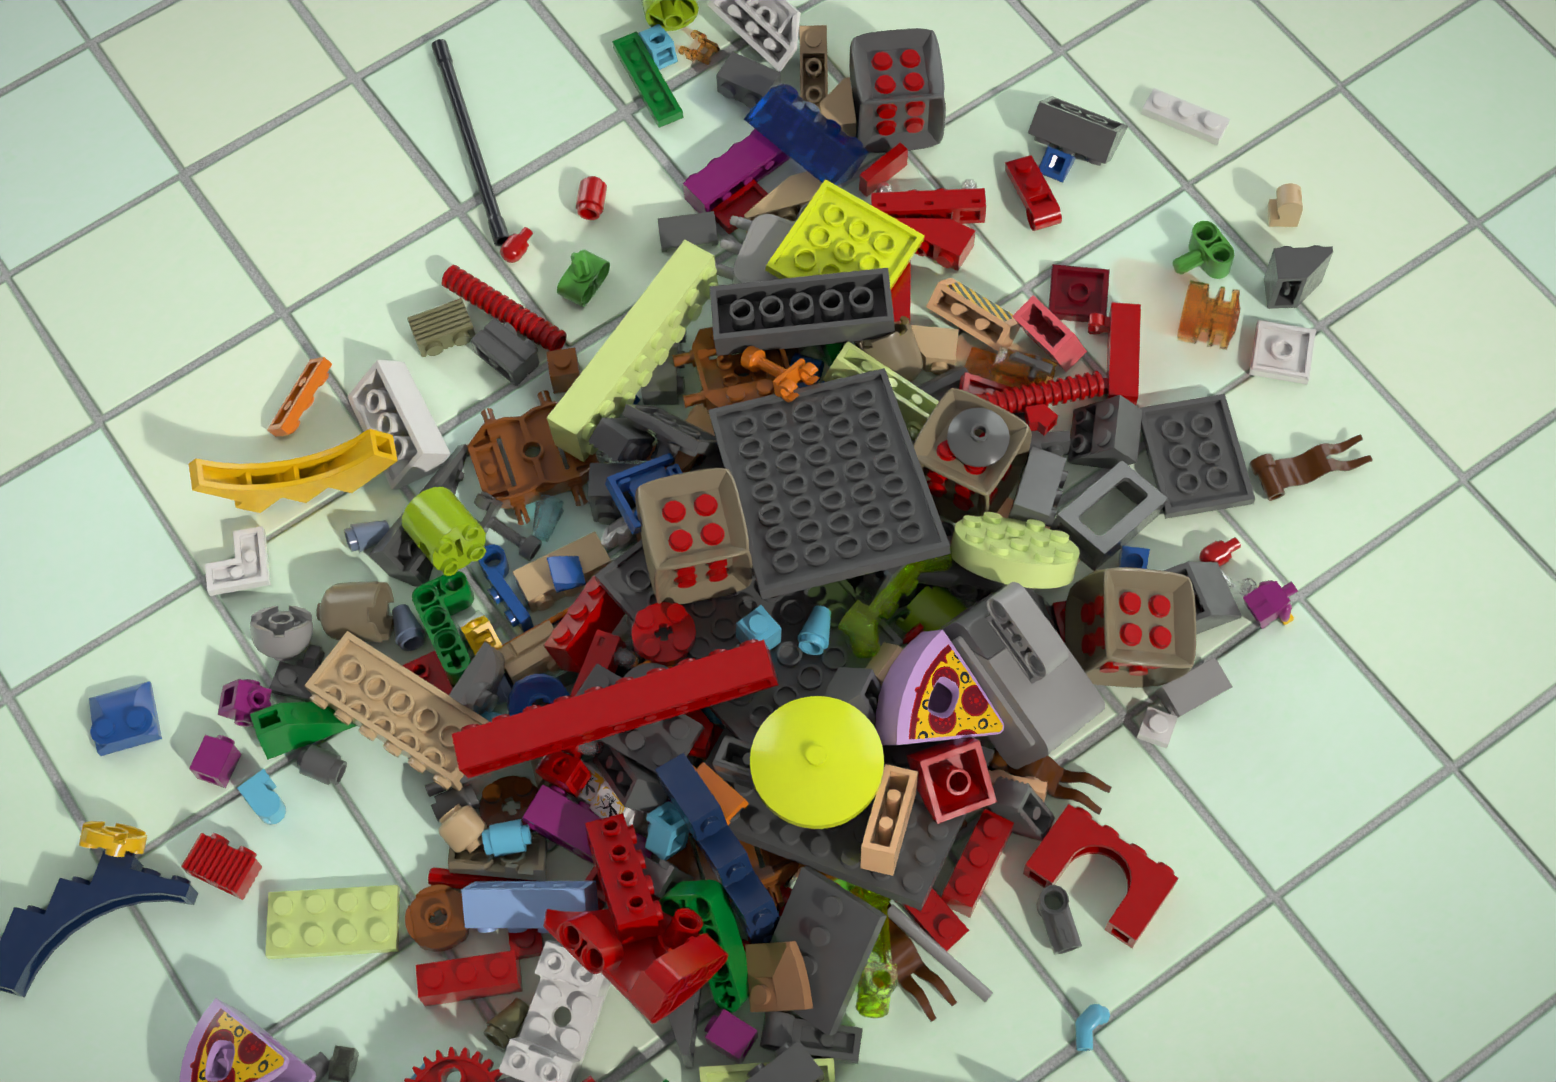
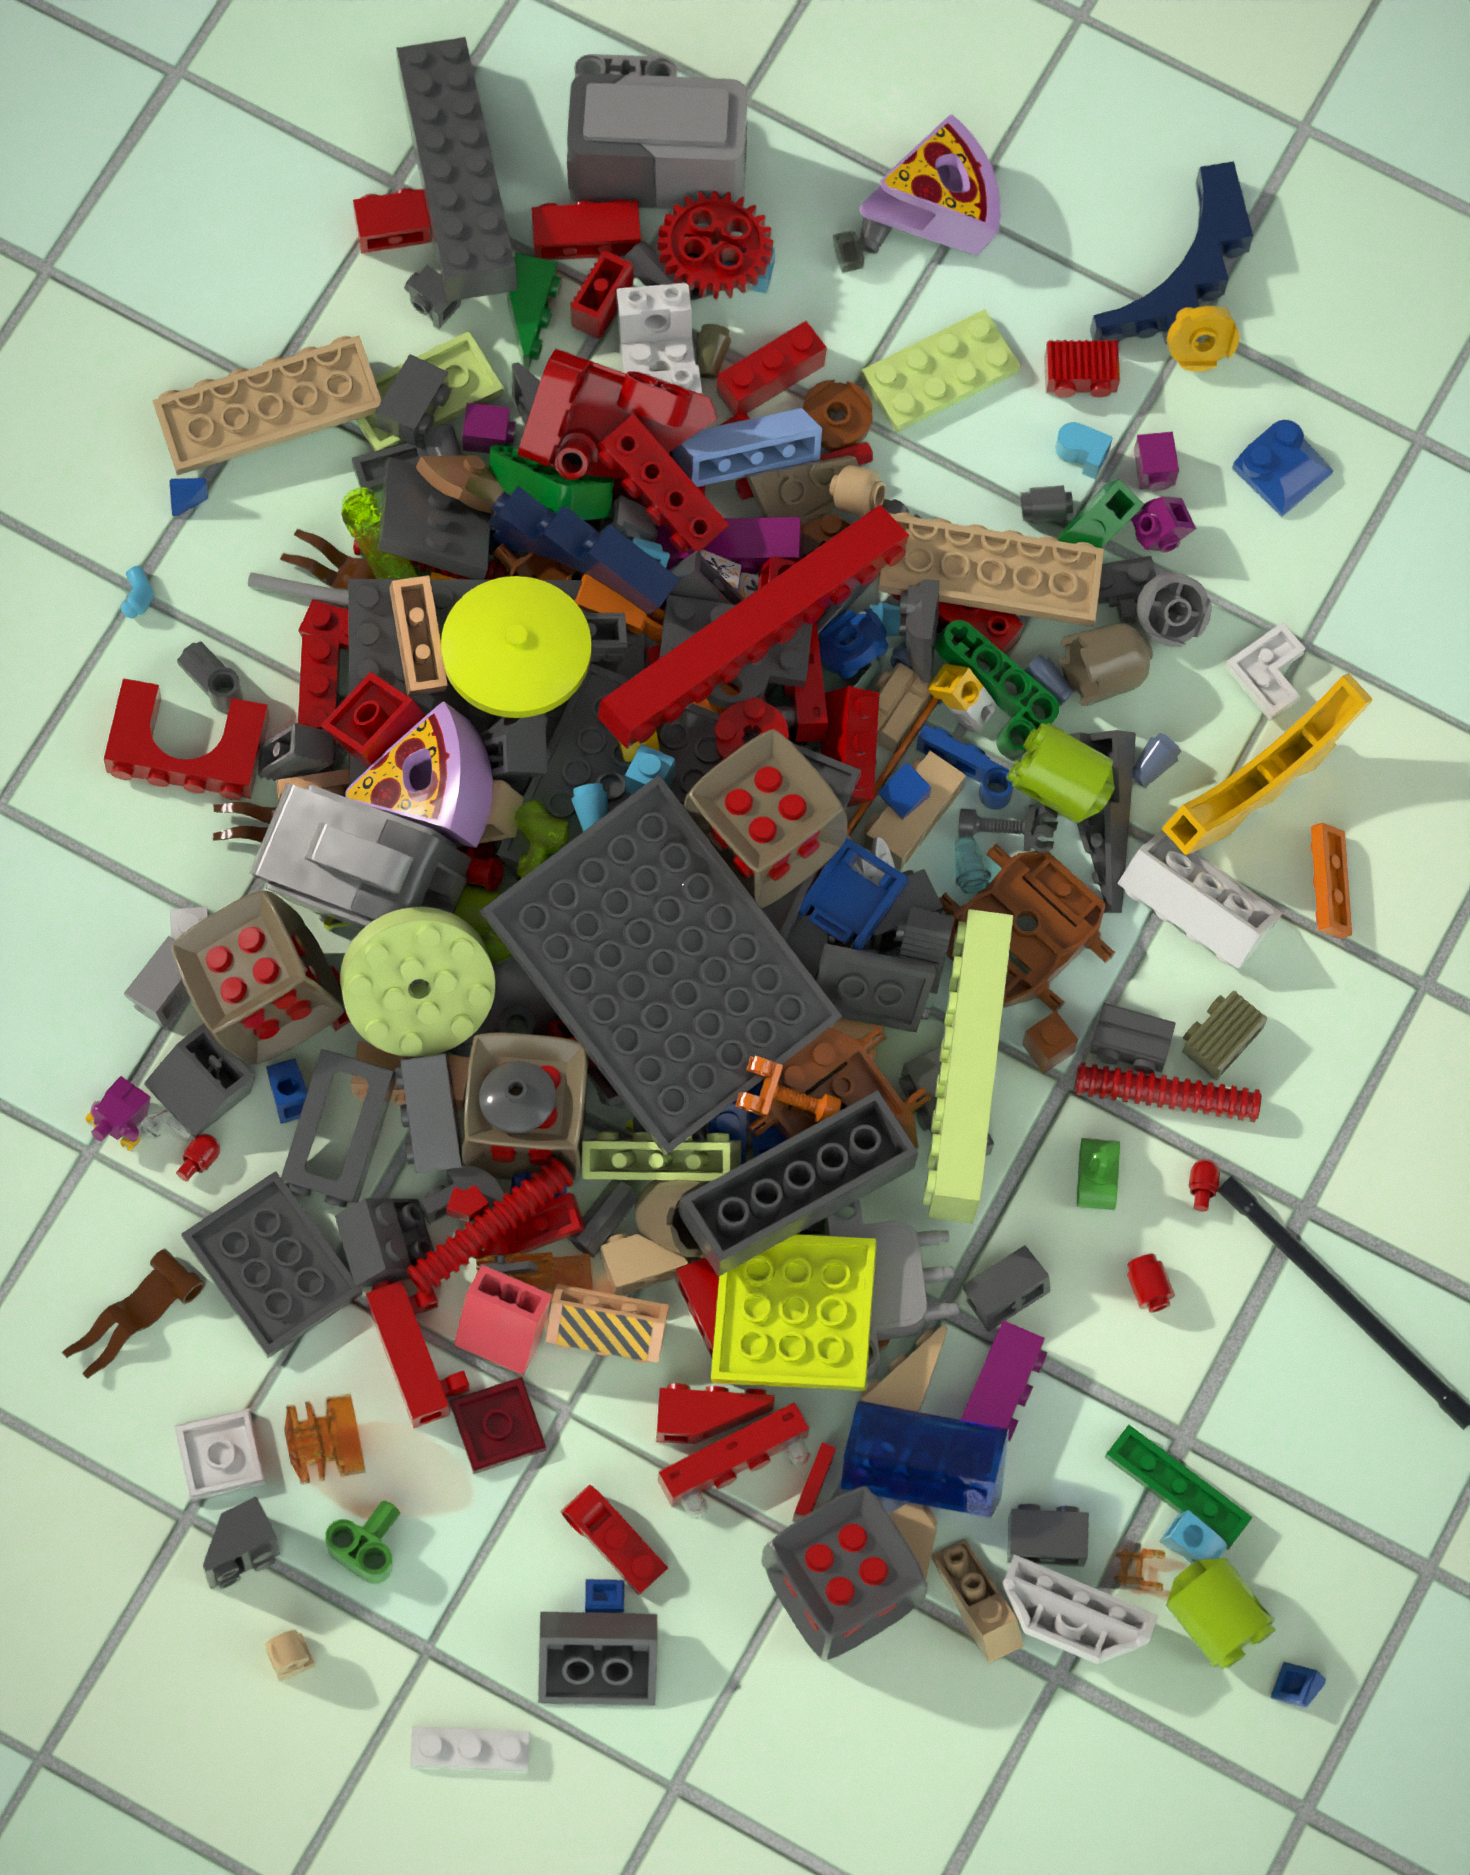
camera: 145 degrees right, 5 degrees up
medium azure brick [482,819,532,857] -> none
red tile [711,180,768,235] -> none

